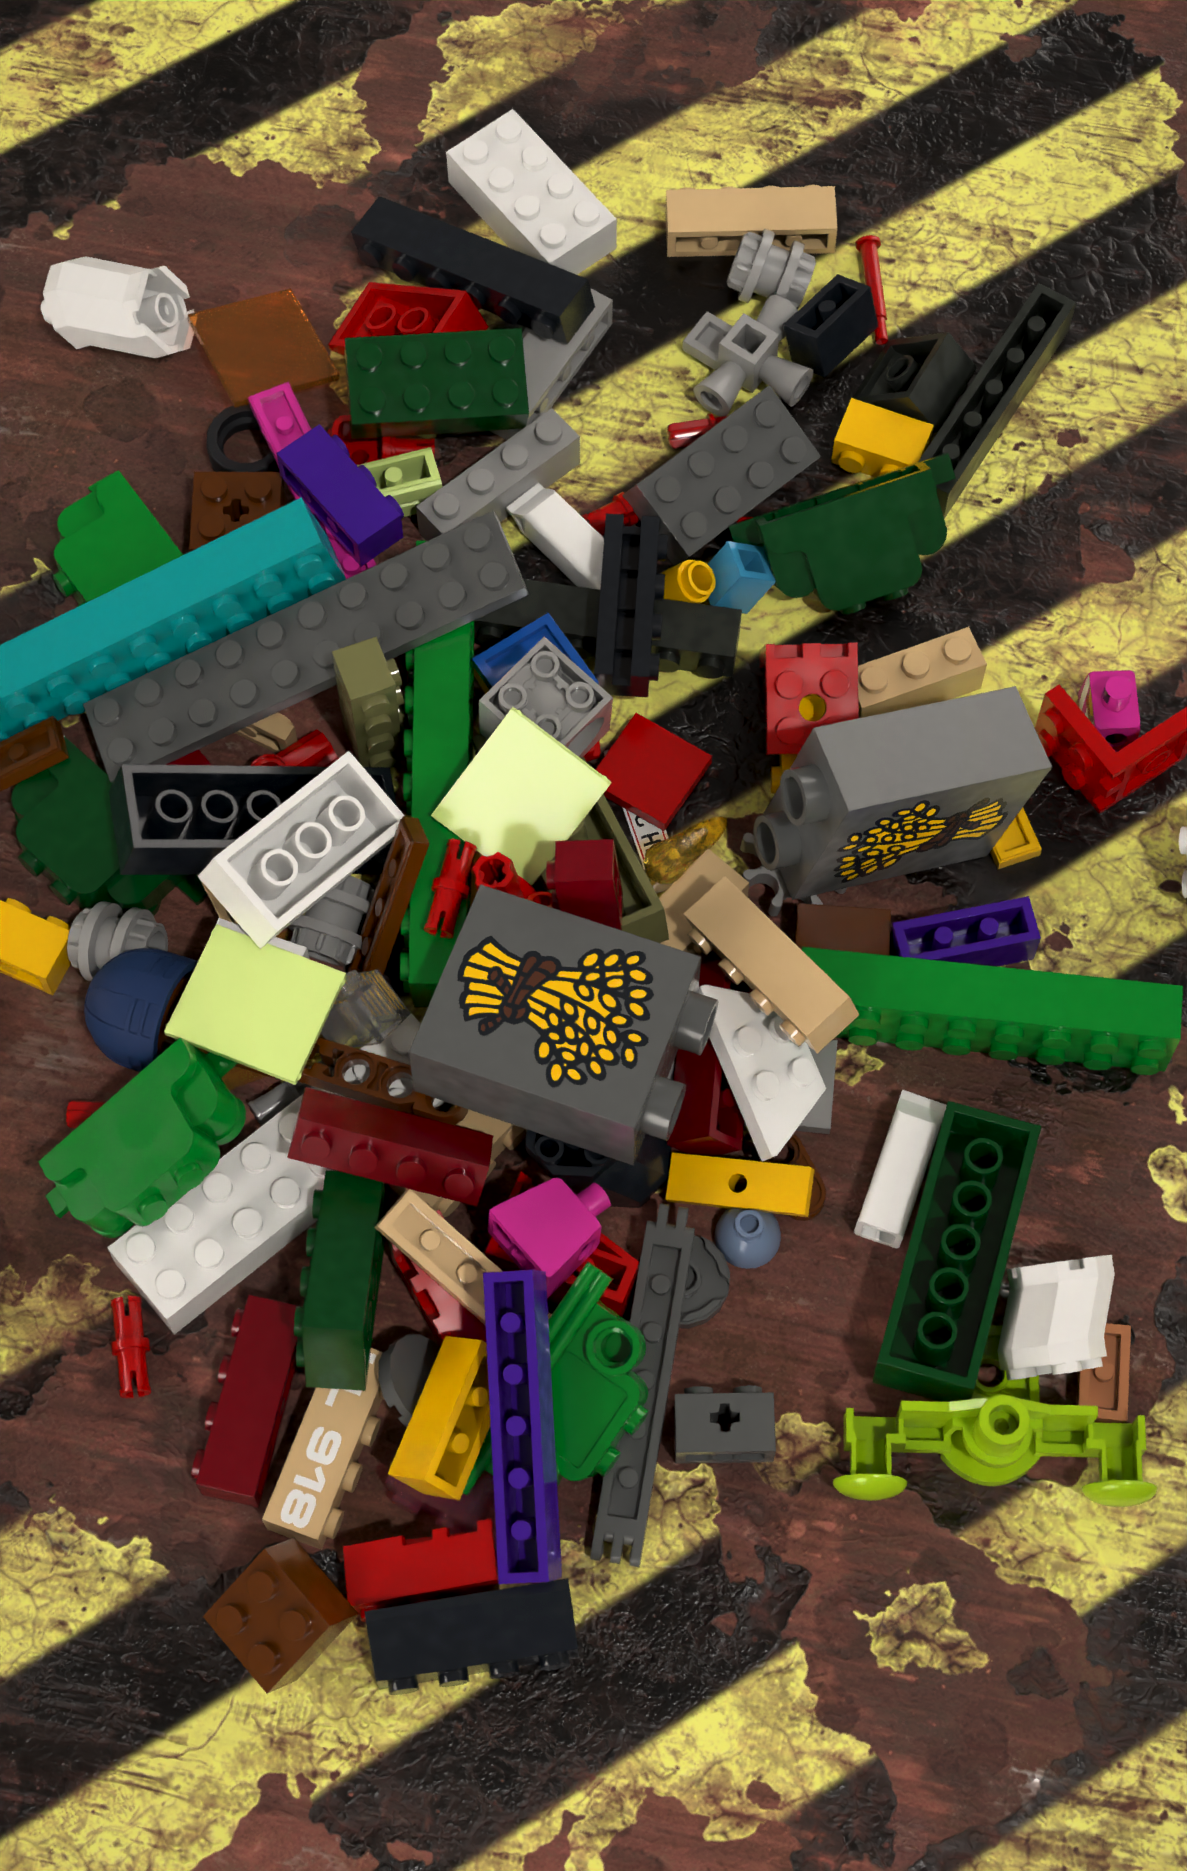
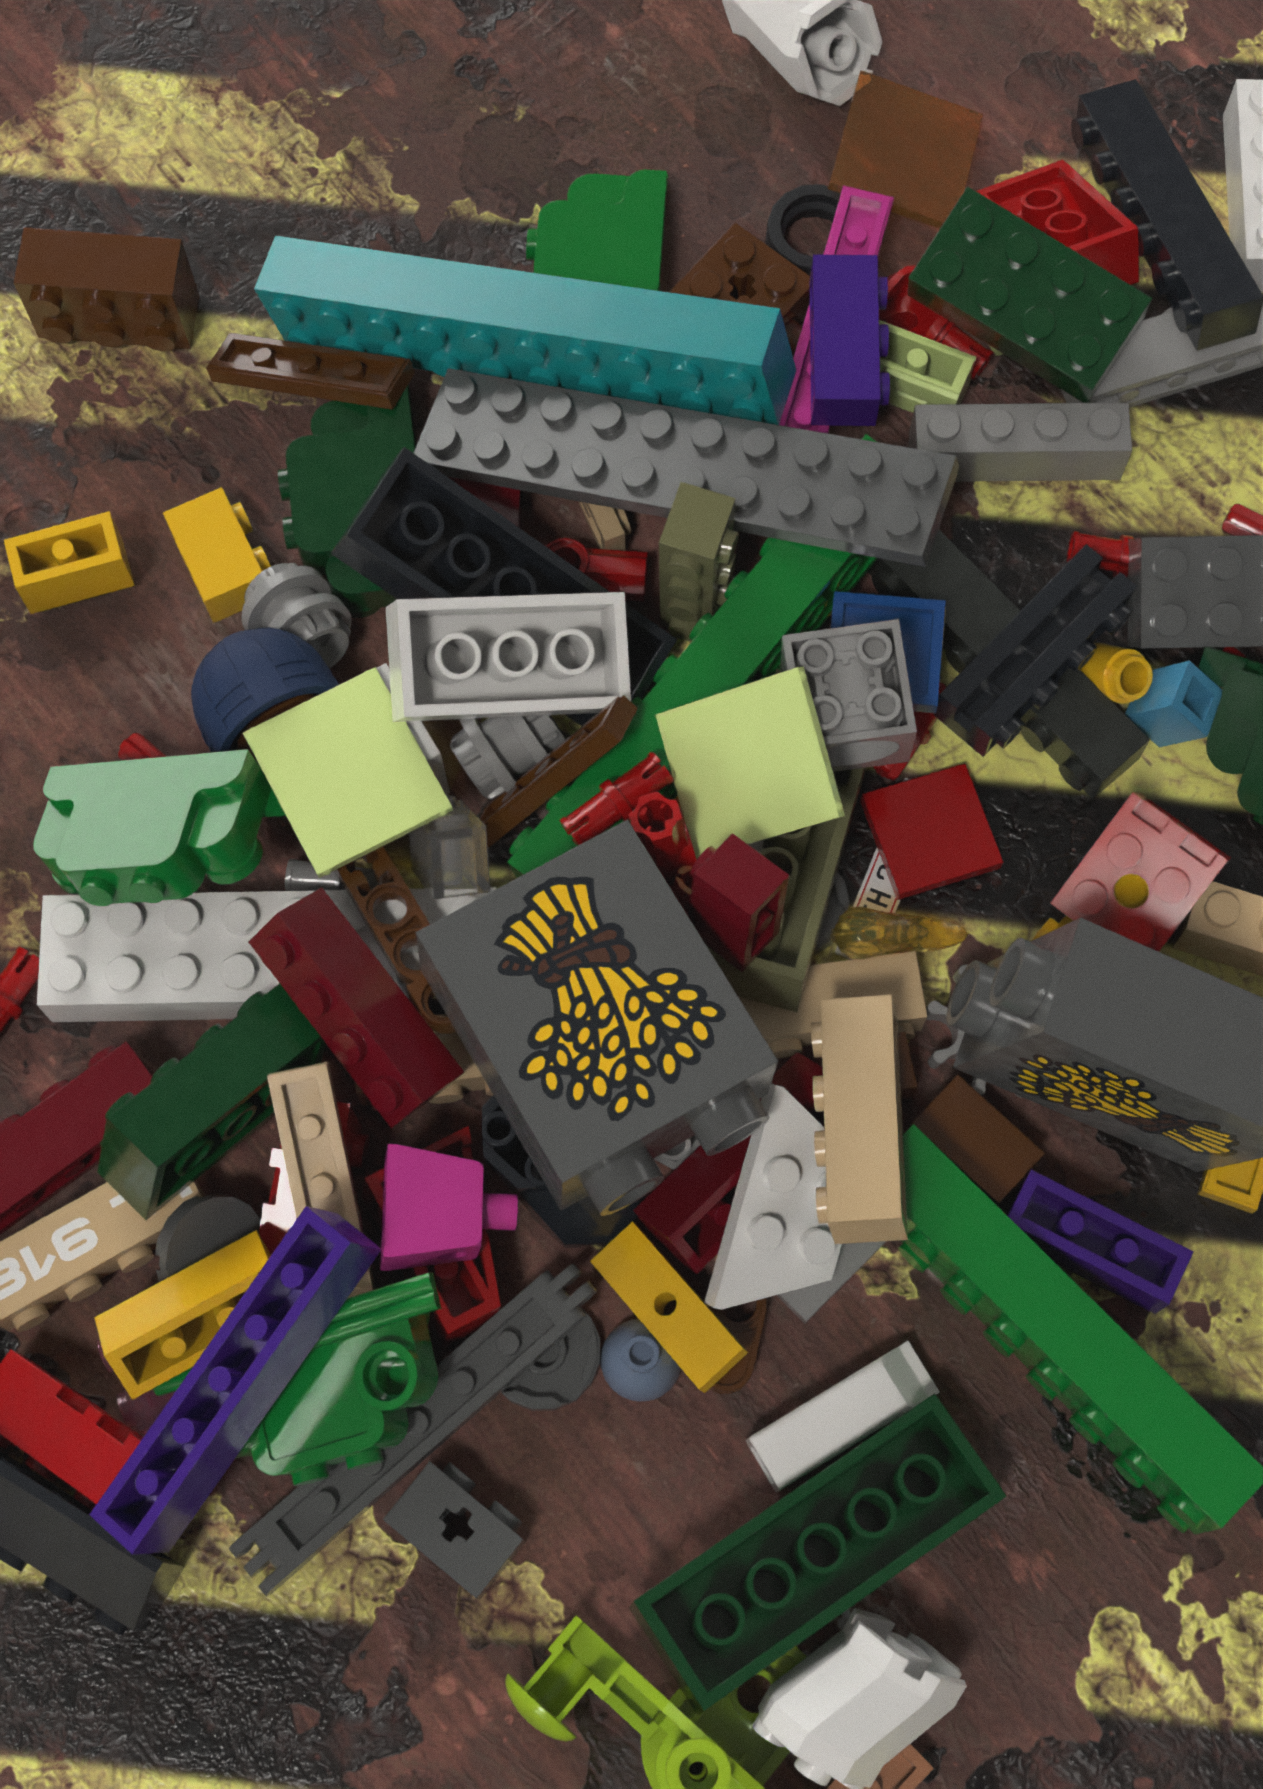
camera: 40 degrees right, 5 degrees up
white piece [506,482,604,590] -> none

